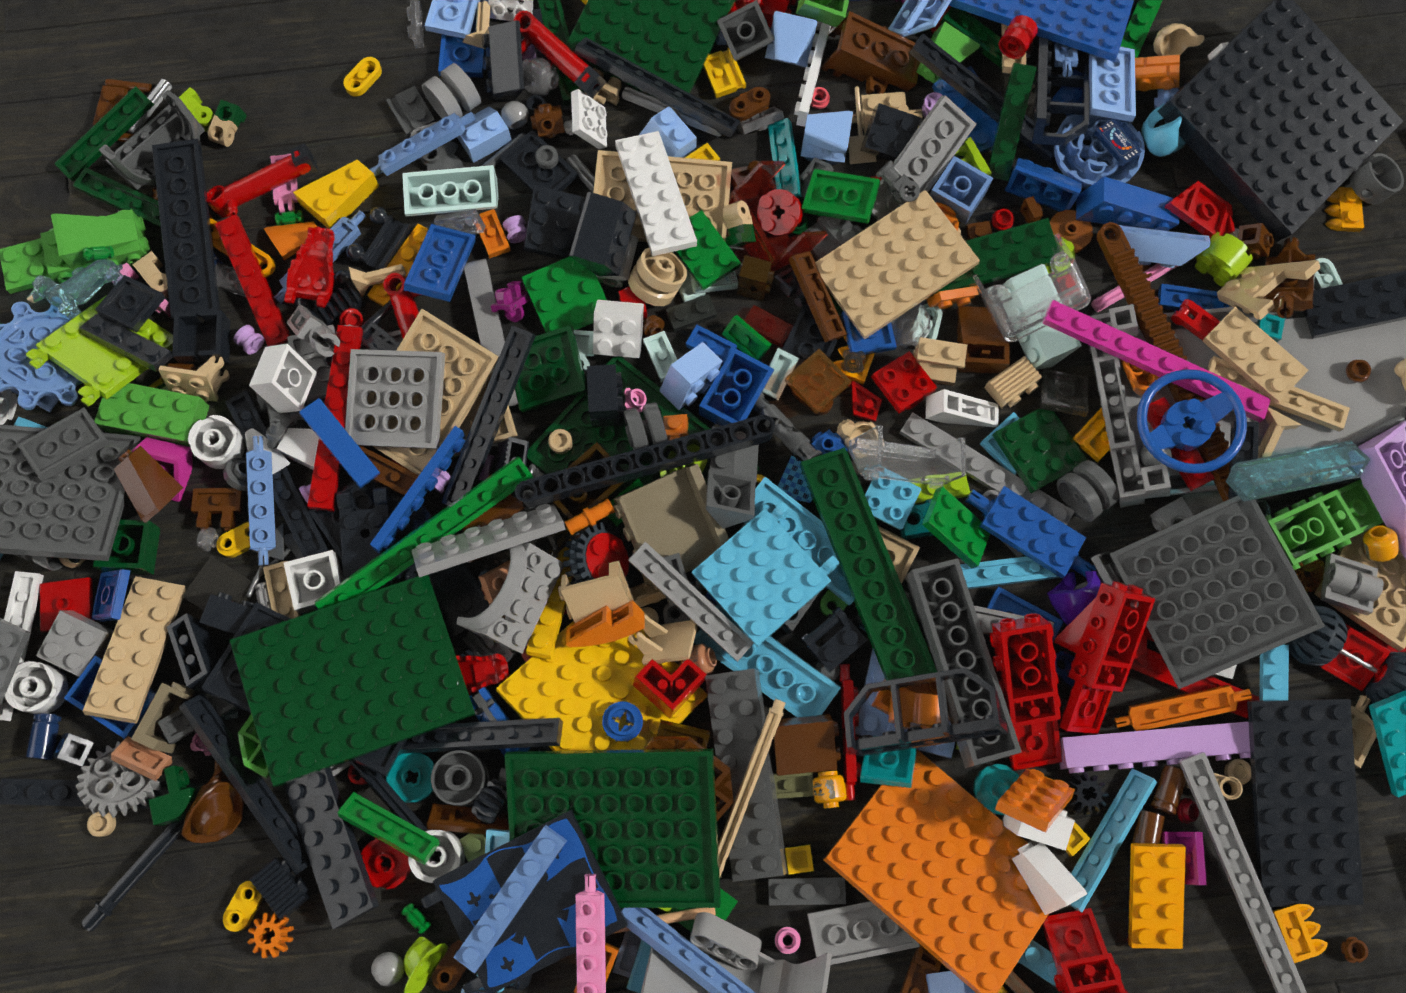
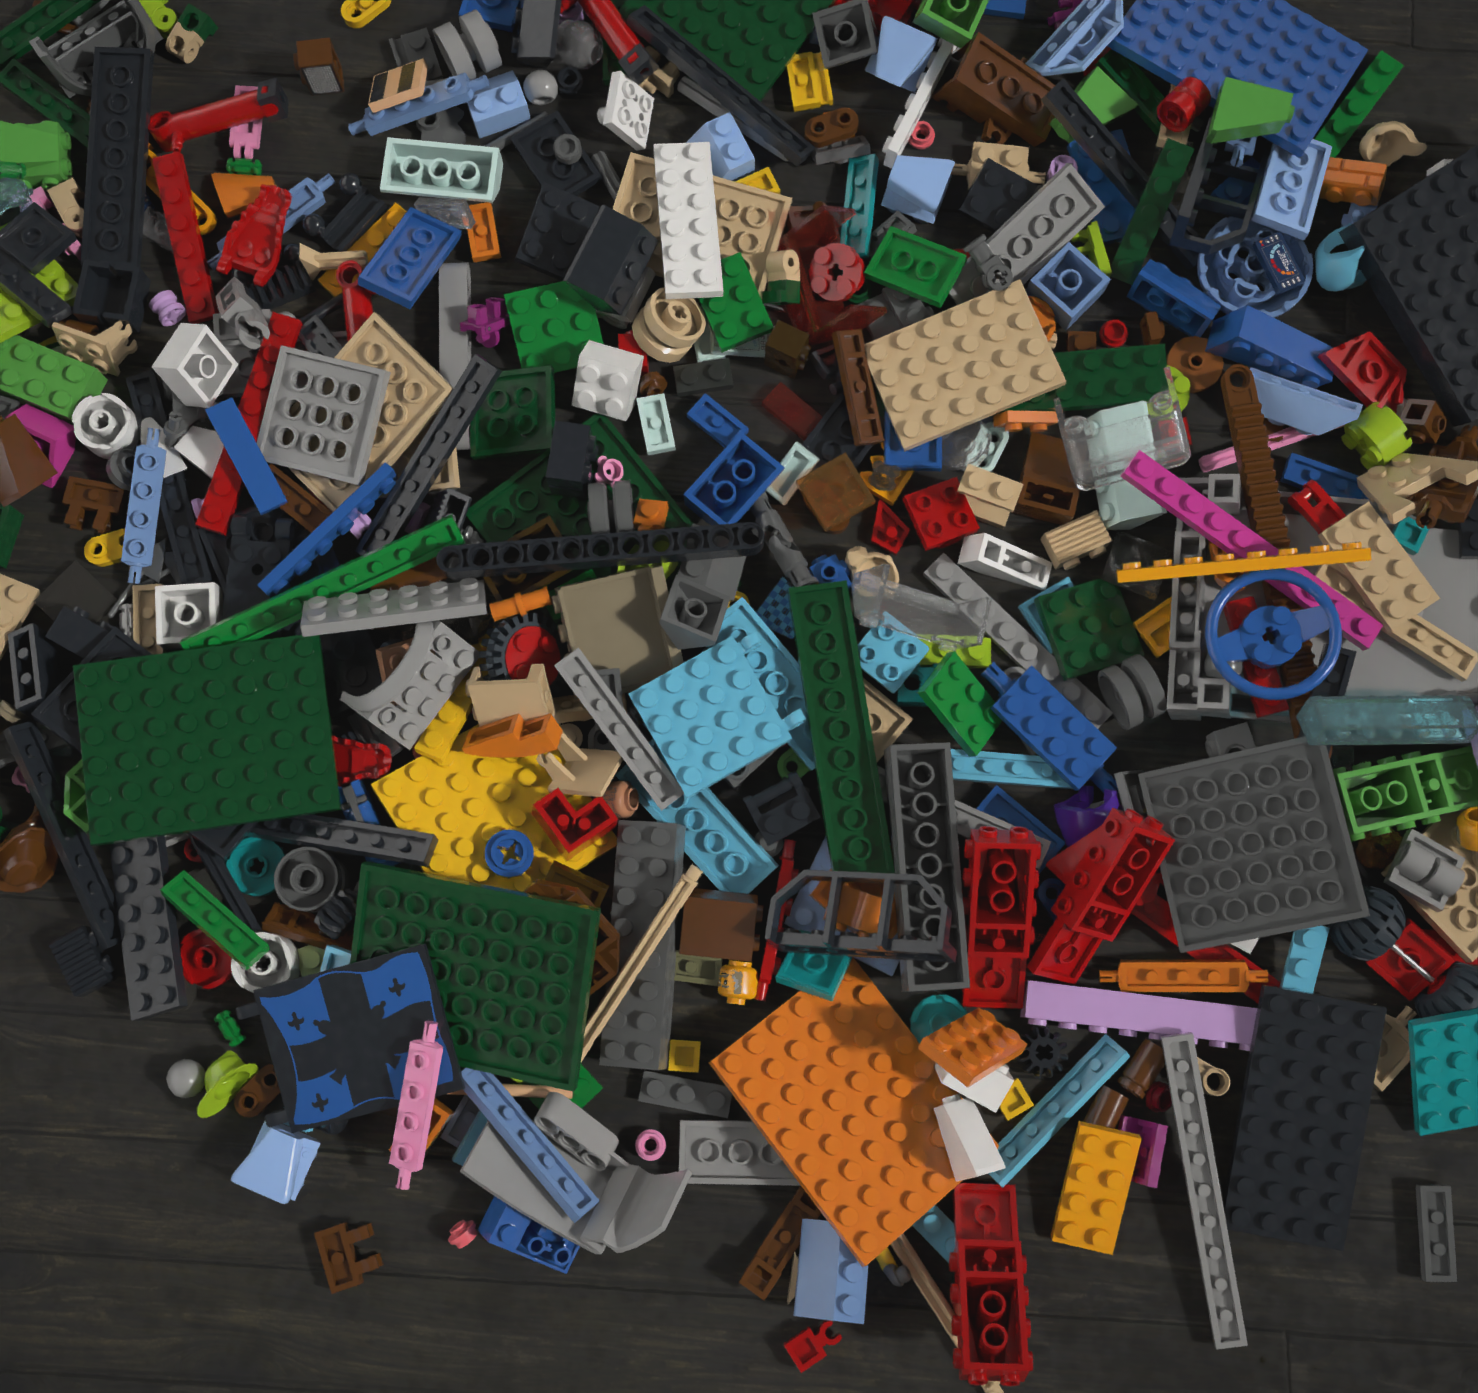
camera: 15 degrees right, 5 degrees up
clear plate [197,527,219,552] -> none
yellow plate [223,881,264,932] -> none
orange gear [247,913,294,958] -> none
yellow wedge [293,160,379,229] -> none
red plate [339,308,363,327] -> none
medium blue plate [453,825,567,973] -> none
lavender wheel [502,215,526,243] -> none
reddish brown brick [531,104,565,138] -> none
tan tile [548,429,573,454] -> none
light aqua plate [574,330,594,372] -> none
light blue brick [659,342,722,410] -> none
green plate [722,315,771,361] -> none
tan piece [848,86,876,164] -> none
tan tile [1224,759,1252,784] -> none
tan piece [1258,407,1302,463] -> none
light orange plate [1272,904,1328,963] -> none
reddish brown plate [1341,937,1368,963] -> none
none -> reddish brown brick [293,37,345,96]
none -> light nougat tile [368,58,428,113]
none -> light orange plate [1116,542,1372,583]
none -> bright green slope [1205,77,1295,144]

